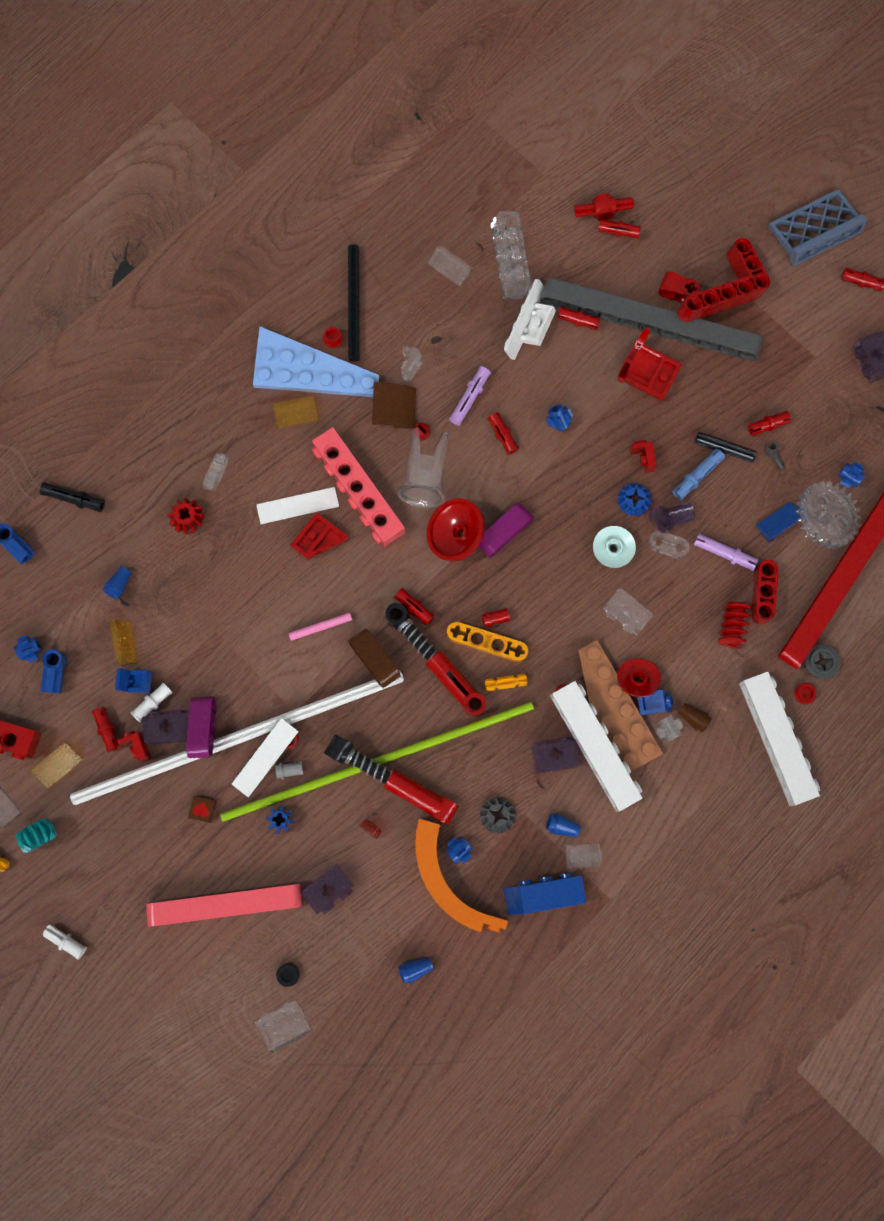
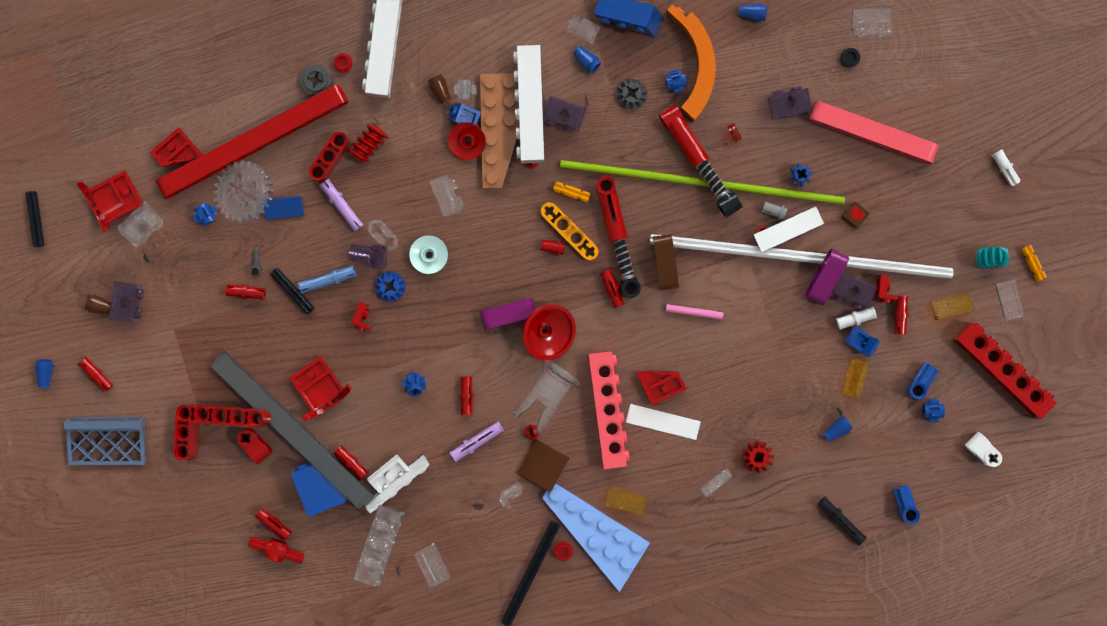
camera: 150 degrees left, 10 degrees up
none -> blue slope [291,462,349,517]

